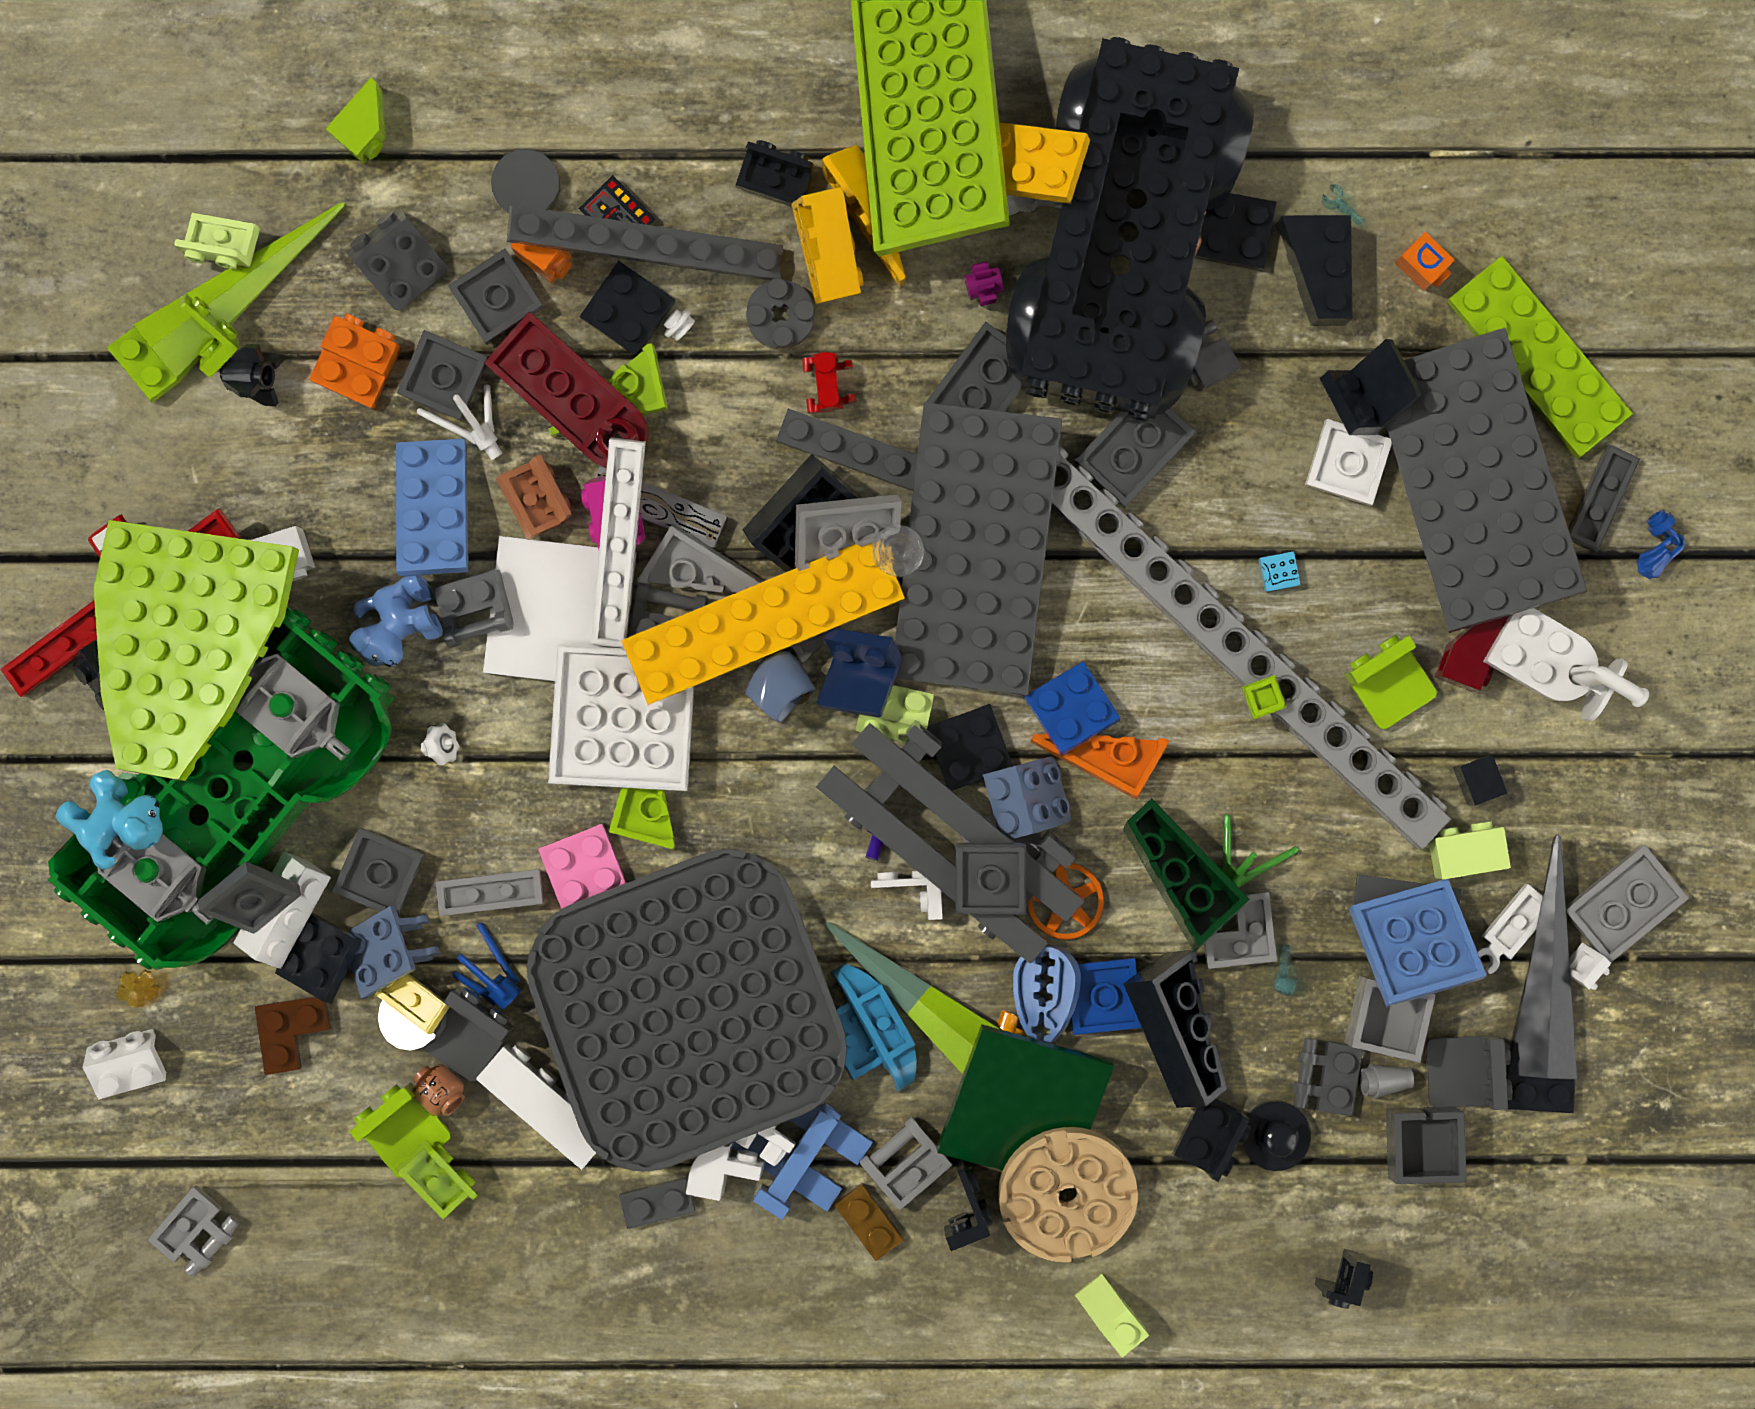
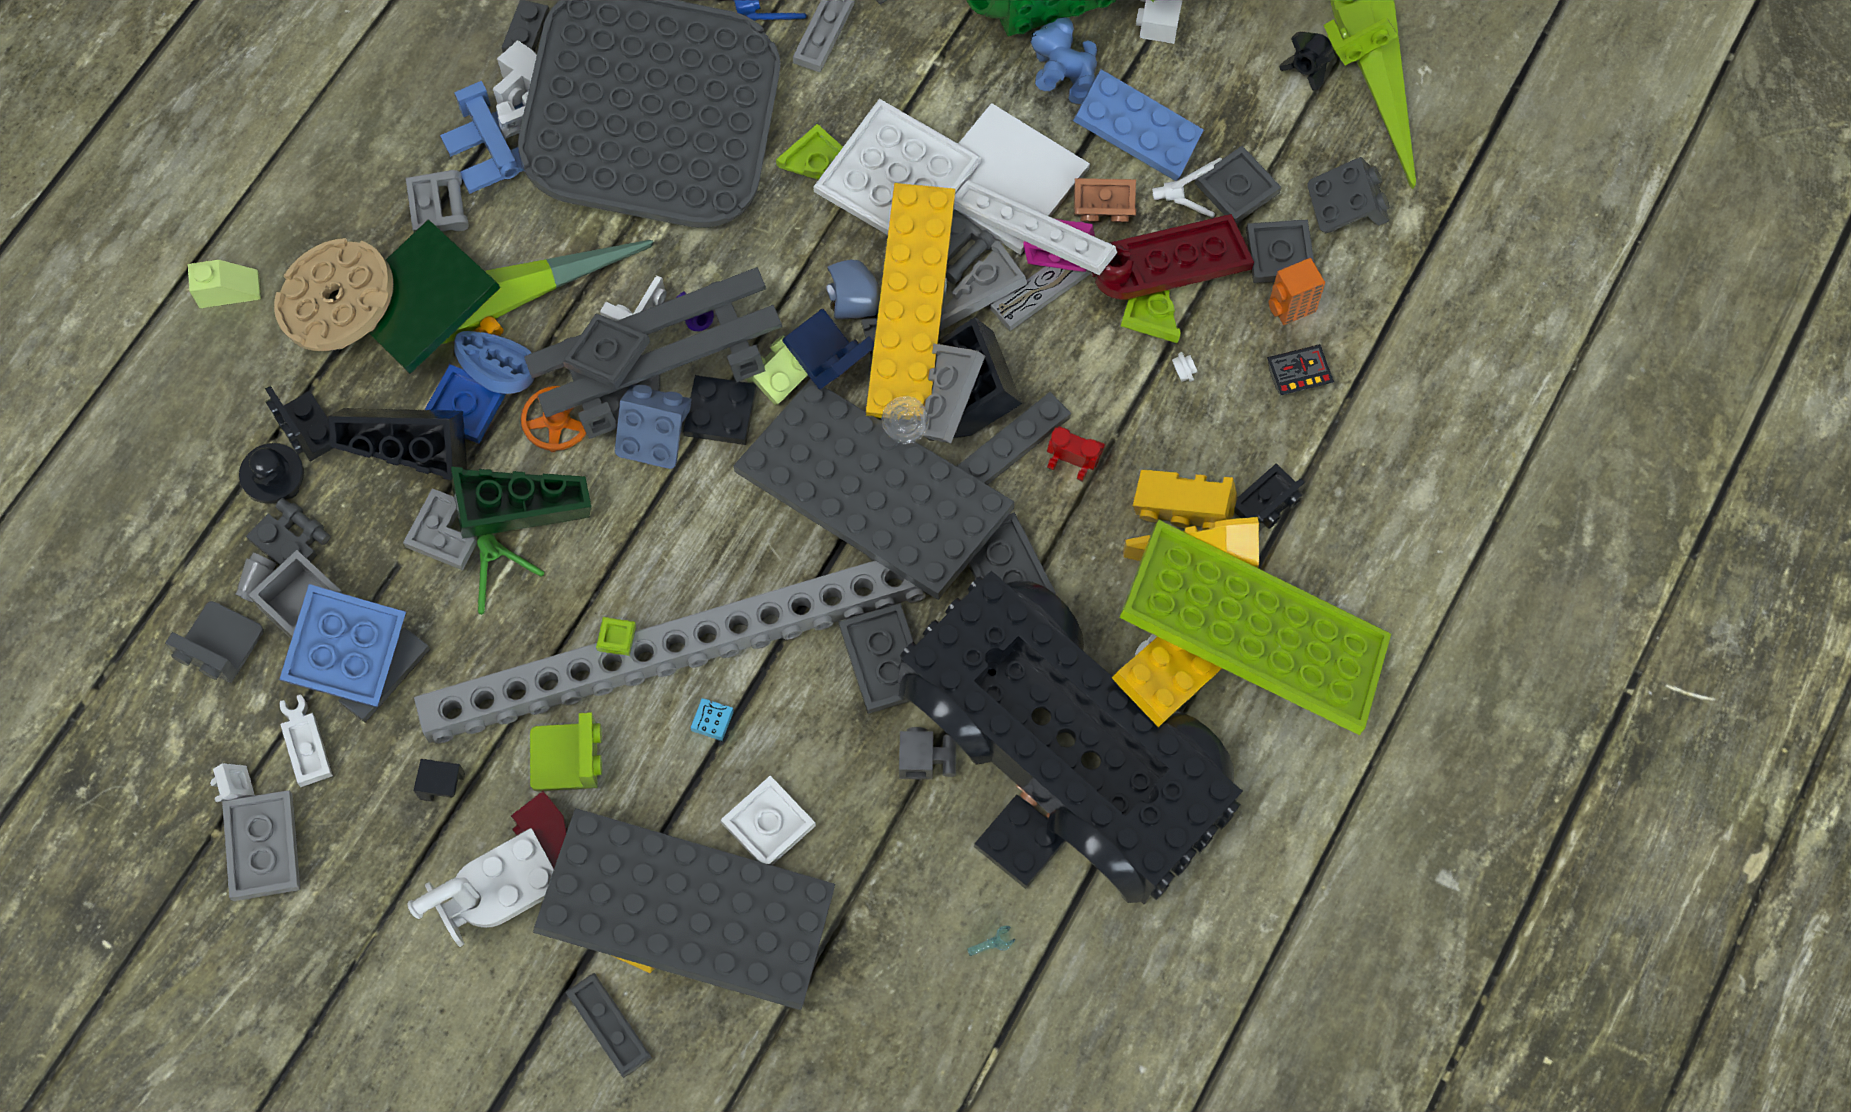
camera: 125 degrees right, 20 degrees down
yellowish green bracket [174,213,260,269] -> none
orange plate [309,313,402,410] -> none
lime slope [326,77,386,164] -> none
white piece [421,723,460,765] -> none
dark grey plate [434,570,514,648] -> none
dark grey tile [491,149,560,213] -> none
dark grey plate [507,204,783,281] -> none
bright pink plate [538,823,627,909] -> none
black plate [579,260,676,357] -> none
dark grey plate [746,278,815,349] -> none
dark azure plate [830,964,917,1092] -> none
pearl gold plate [834,1183,903,1261] -> none
black bracket [944,1160,994,1251] -> none
magenta gear [964,261,1004,306] -> none
blue plate [1025,661,1120,756] -> none
orange wing [1031,733,1169,800] -> none
clear light blue hand [1273,945,1297,995] -> none
black wedge [1275,215,1353,326] -> none
black bracket [1315,1249,1373,1309] -> none
black bracket [1320,339,1421,435] -> none
dark grey piece [1386,1107,1466,1184] -> none
orange brick [1395,231,1455,291] -> none
yellowish green brick [1429,821,1511,880] -> none
lime plate [1446,256,1633,459] -> none
black plate [1506,834,1577,1113] -> none
blue piece [1637,509,1685,579] -> none

